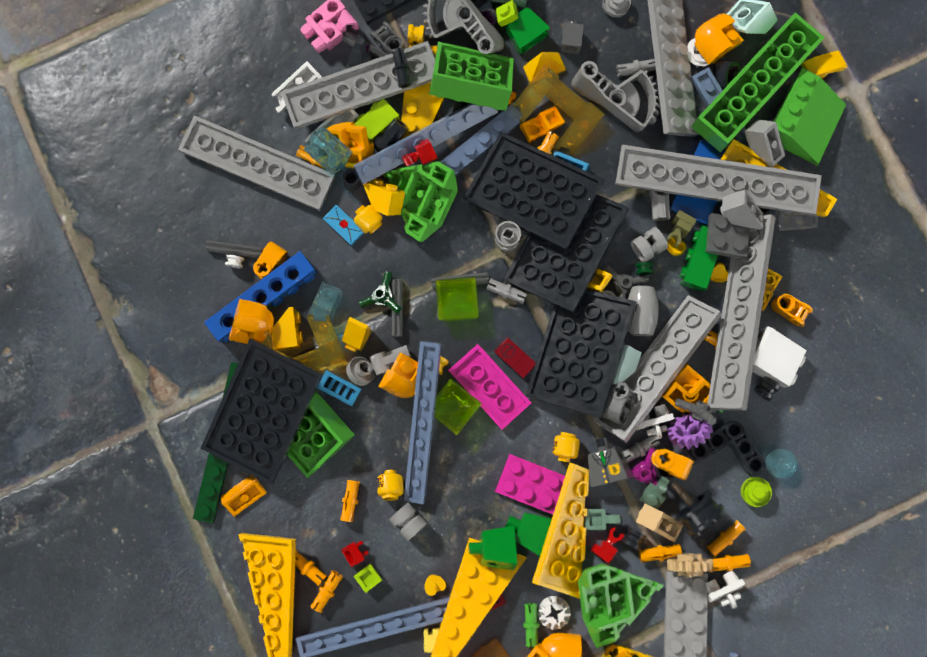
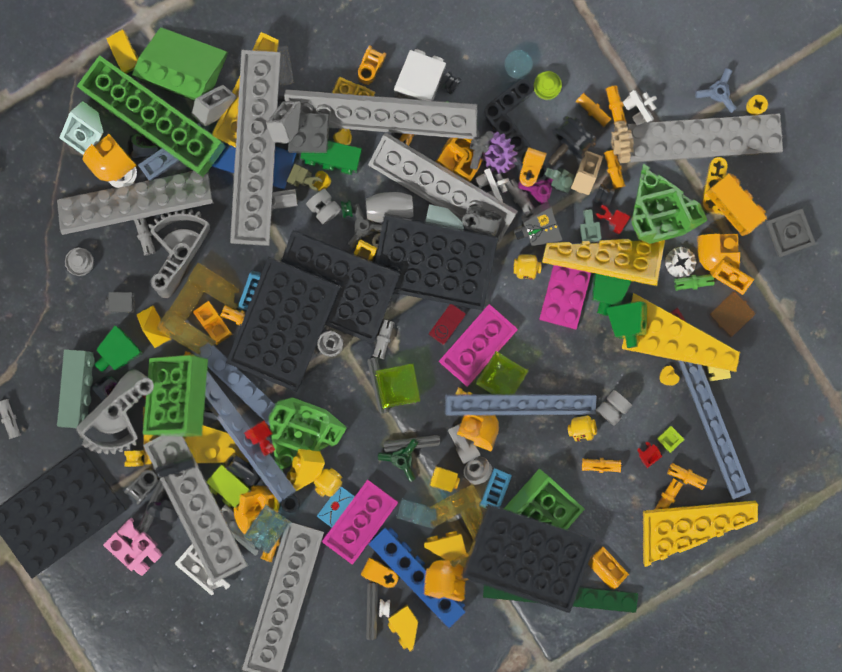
camera: 105 degrees left, 5 degrees up
lime plate [496,0,518,27] -> none
none -> dark pink plate [322,480,398,565]
none -> yellow slope [387,604,418,651]

